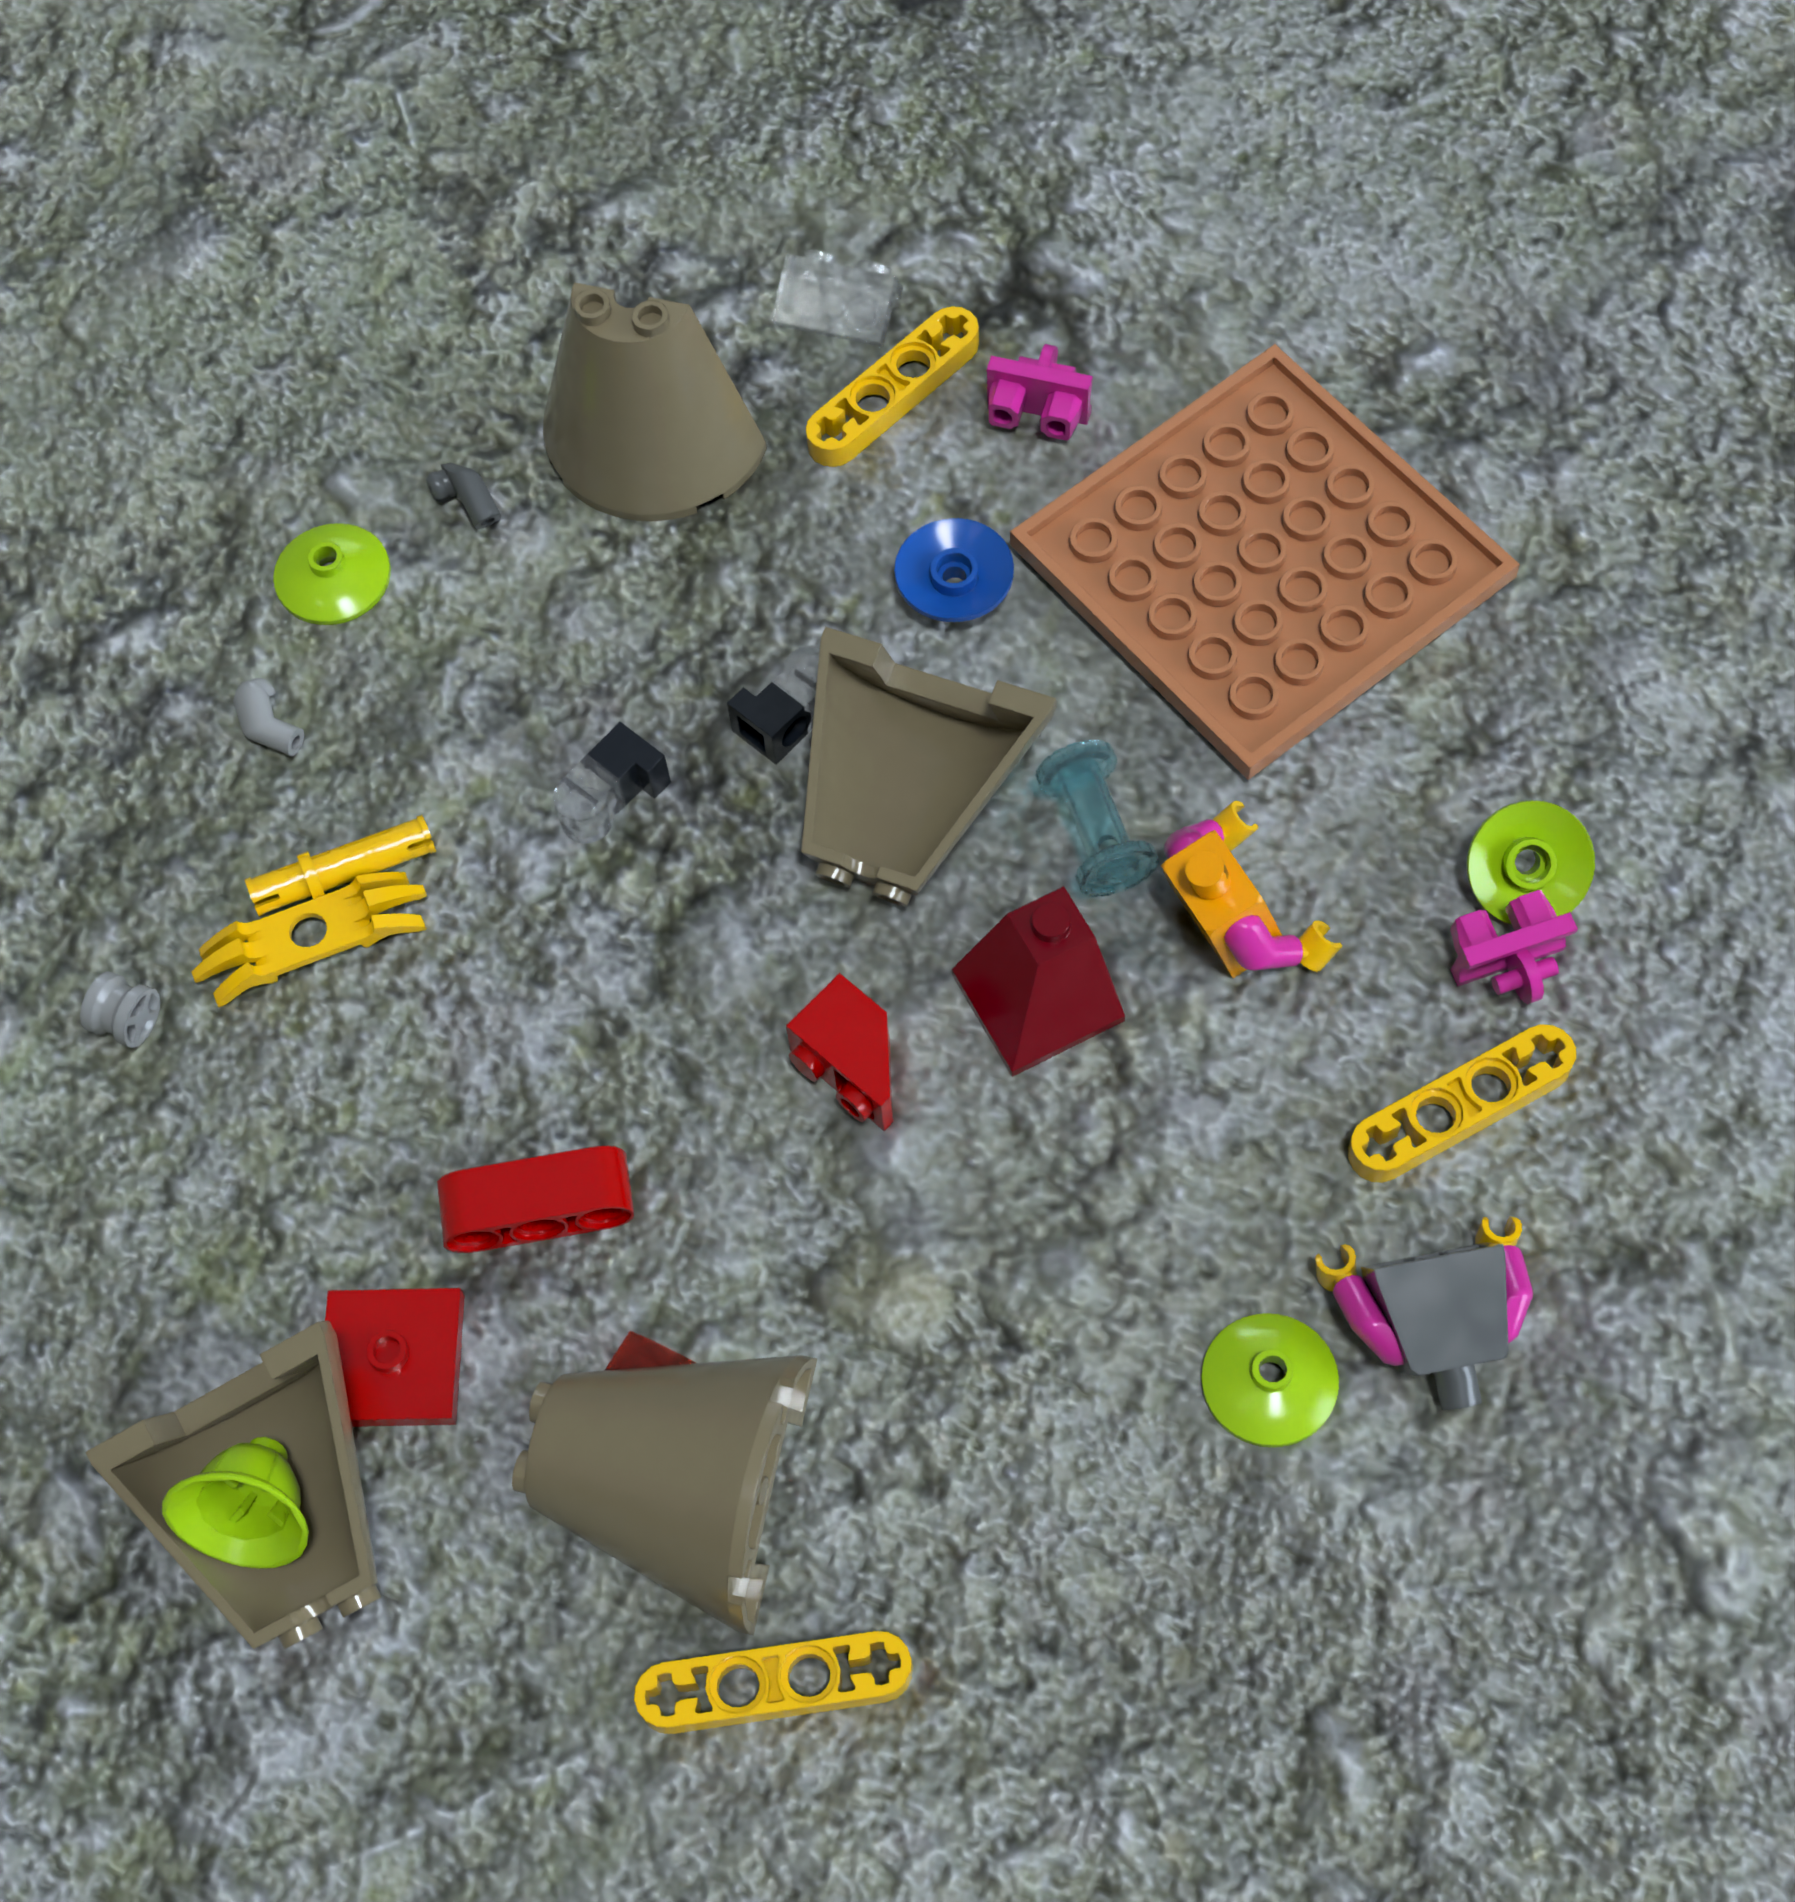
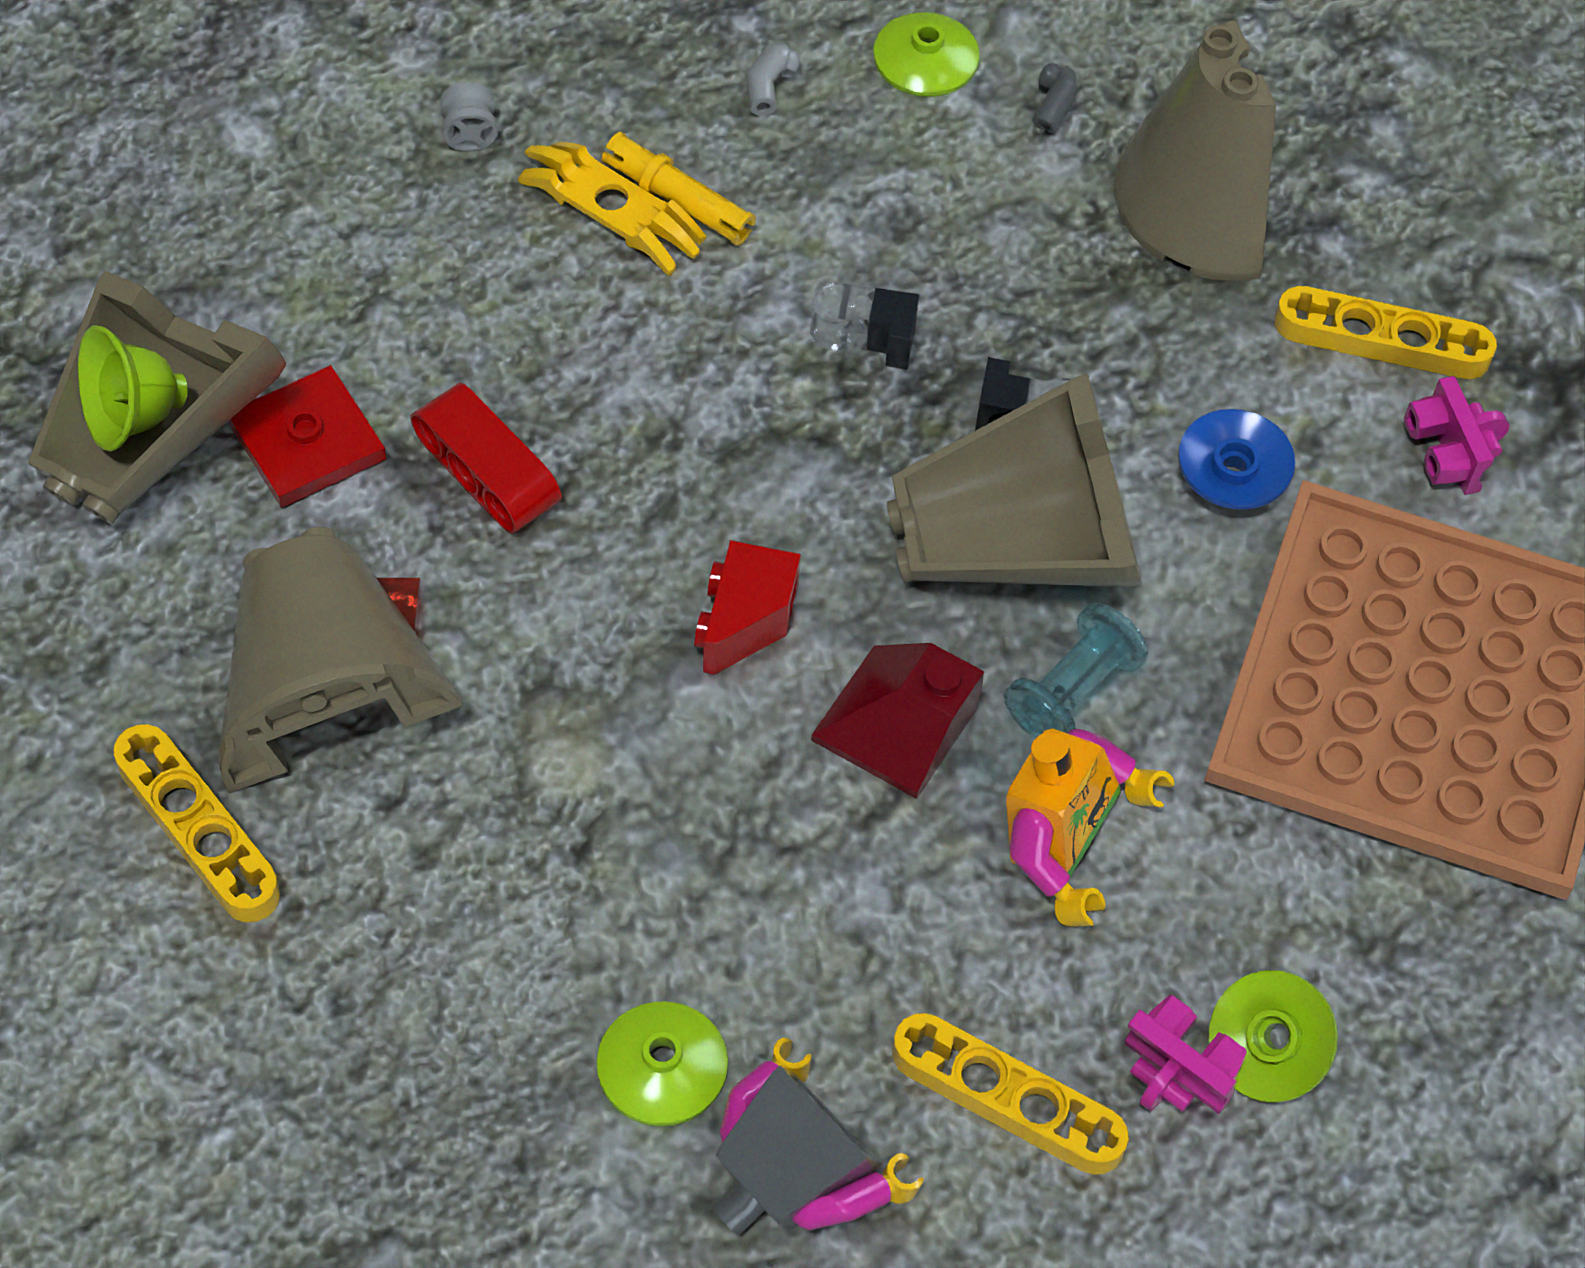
camera: 50 degrees right, 5 degrees down
clear bracket [771,250,903,347] -> none

